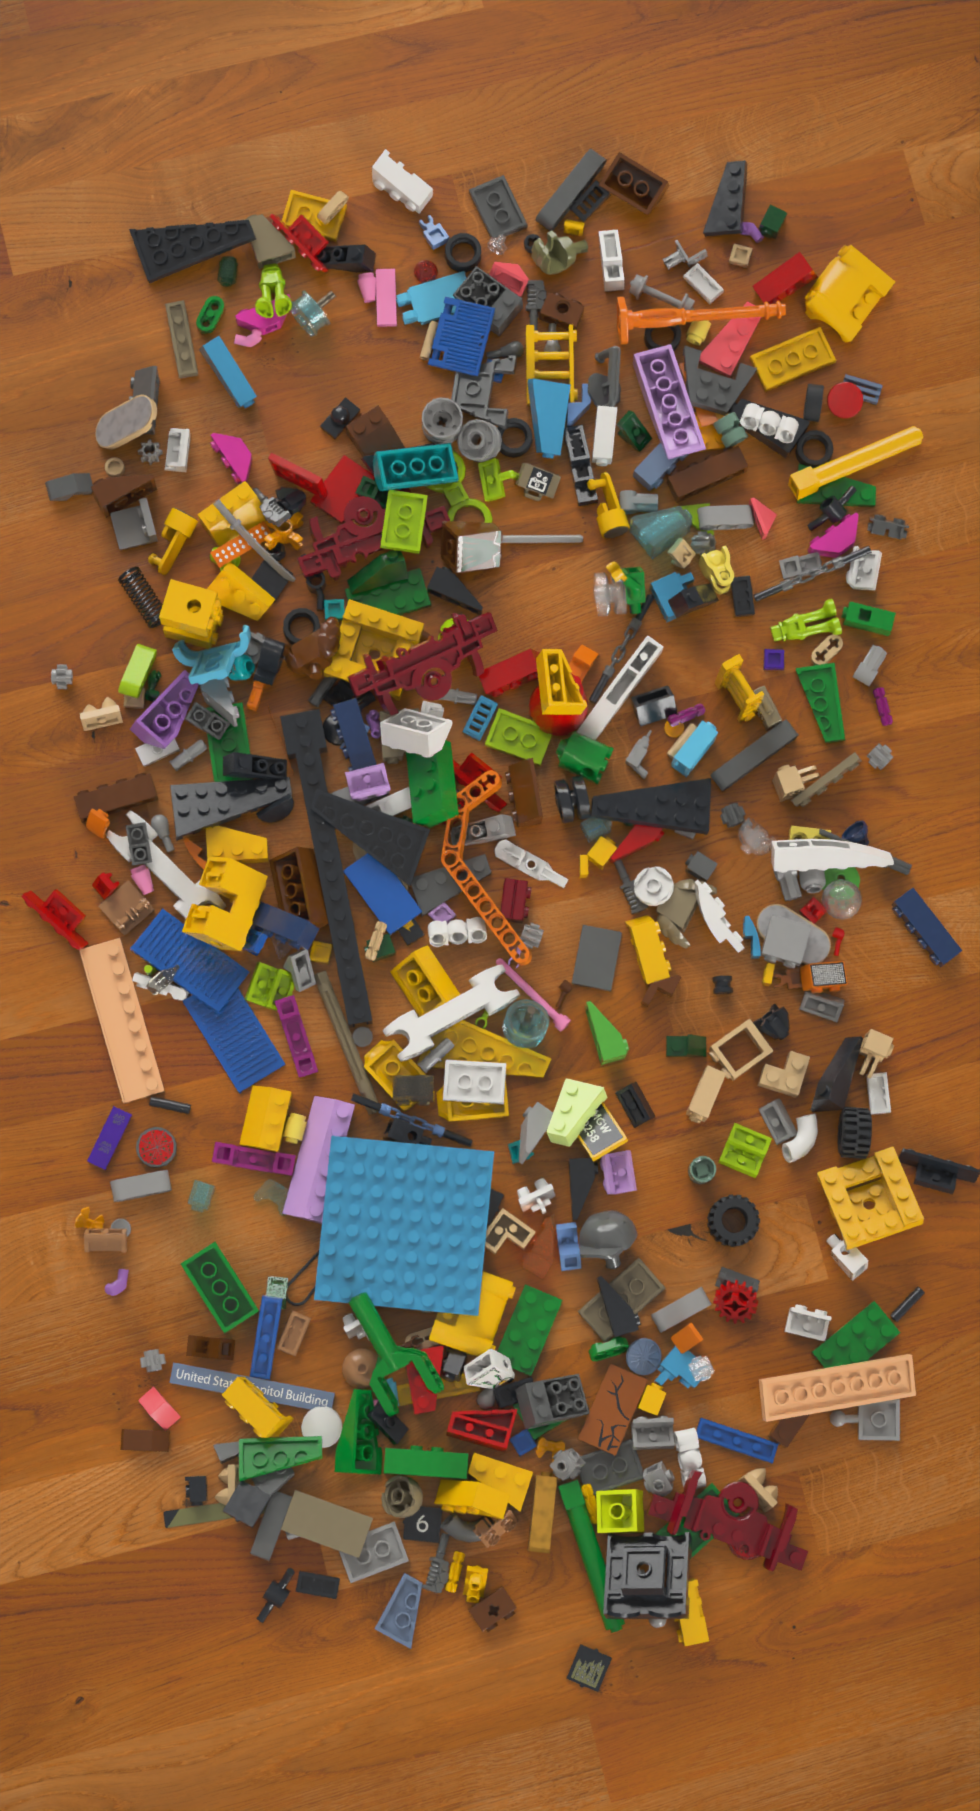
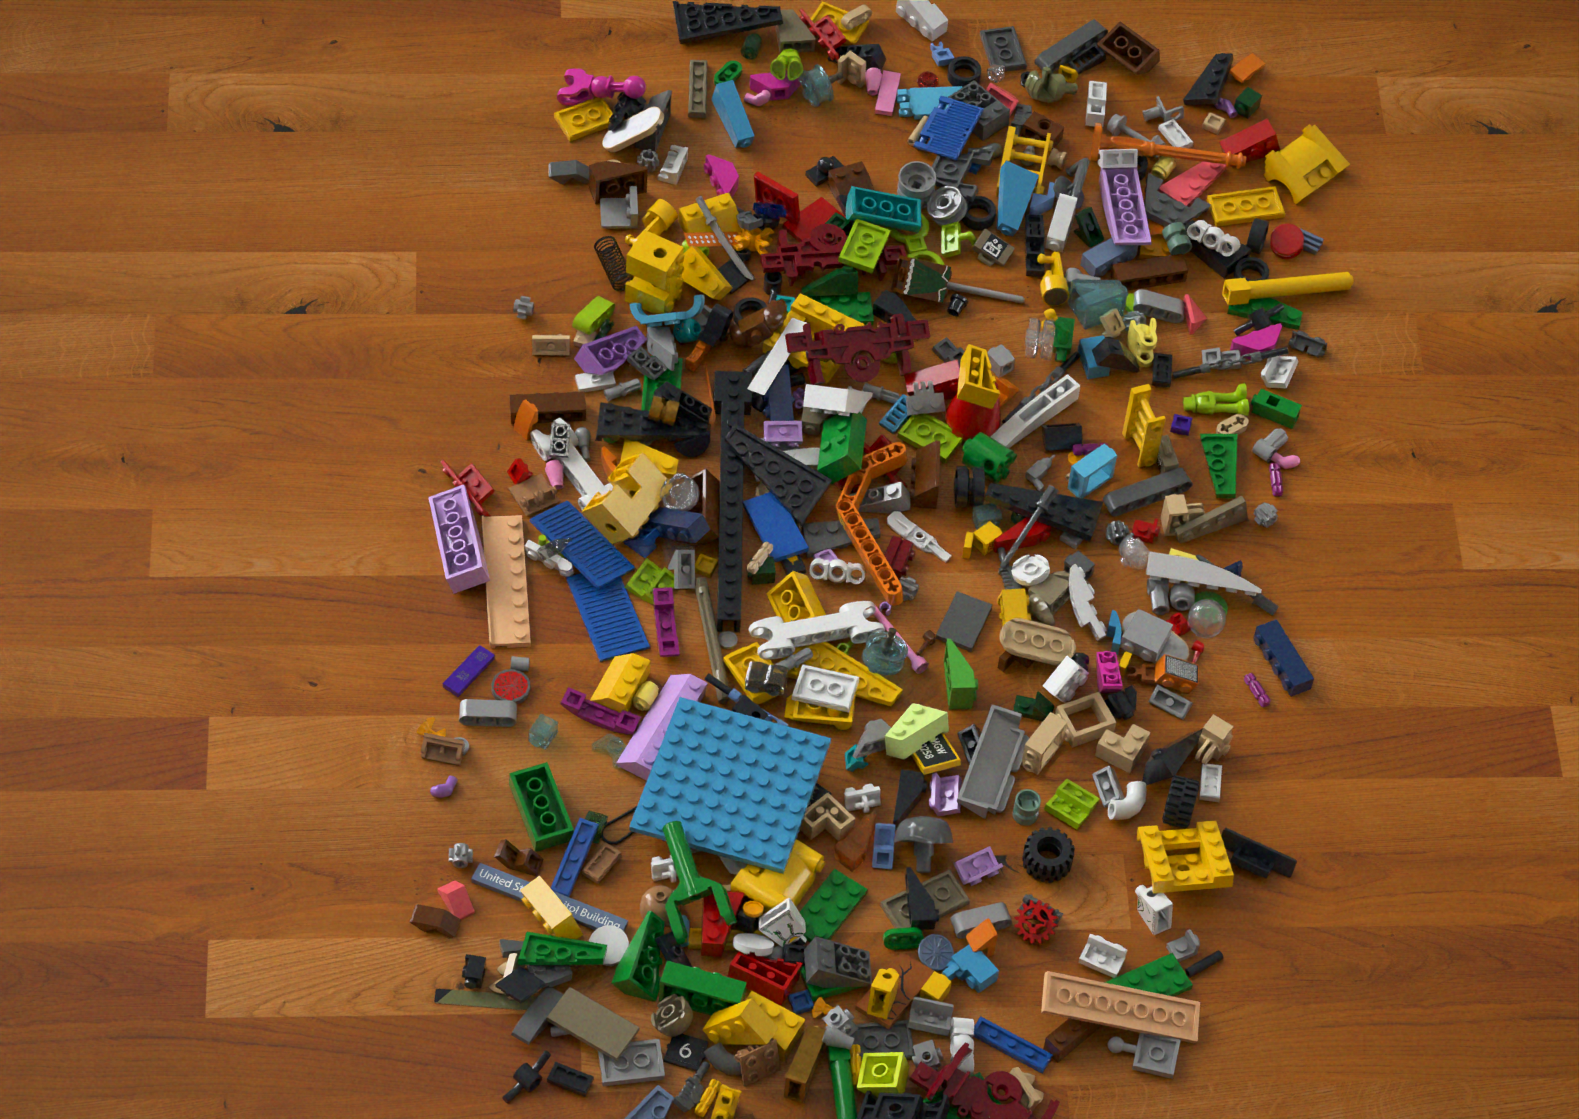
camera: 15 degrees right, 25 degrees down
black piece [149,1096,191,1114] -> none
clear gear [688,1355,715,1382] -> none
none -> lavender slope [428,485,490,593]
none -> light grey hinge [510,656,530,672]
none -> yellow tile [554,97,613,142]
none -> dark pink piece [557,69,646,106]
none -> black bracket [607,92,646,131]
none -> pearl gold wheel [648,396,679,426]
none -> clear cylinder [660,473,700,511]
none -> white tile [733,933,774,956]
none -> light orange piece [743,901,764,918]
none -> white sticker [747,318,807,395]
none -> clear blue plate [752,203,787,219]
none -> light grey cone [822,1026,854,1050]
none -> tan bracket [837,51,866,88]
none -> yellow torso [867,968,900,1020]
none -> light grey hinge [905,381,945,416]
none -> dark grey slope [932,337,965,364]
none -> black piece [947,294,968,317]
none -> lavender bracket [953,846,1003,886]
none -> light grey slope [957,704,1029,819]
none -> light grey brick [987,344,1015,378]
none -> dark grey piece [1000,485,1058,569]
none -> tan tile [1000,618,1076,665]
none -> white slope [1043,656,1089,703]
none -> tan wheel [1048,148,1068,169]
none -> dark pink slope [1096,651,1123,694]
none -> white hinge [1098,149,1138,168]
none -> red bracket [1130,518,1161,544]
none -> light grey bracket [1166,929,1200,962]
none -> orange slope [1229,53,1265,83]
none -> magenta axle [1244,673,1271,707]
none -> bright pink arm [1271,452,1300,469]

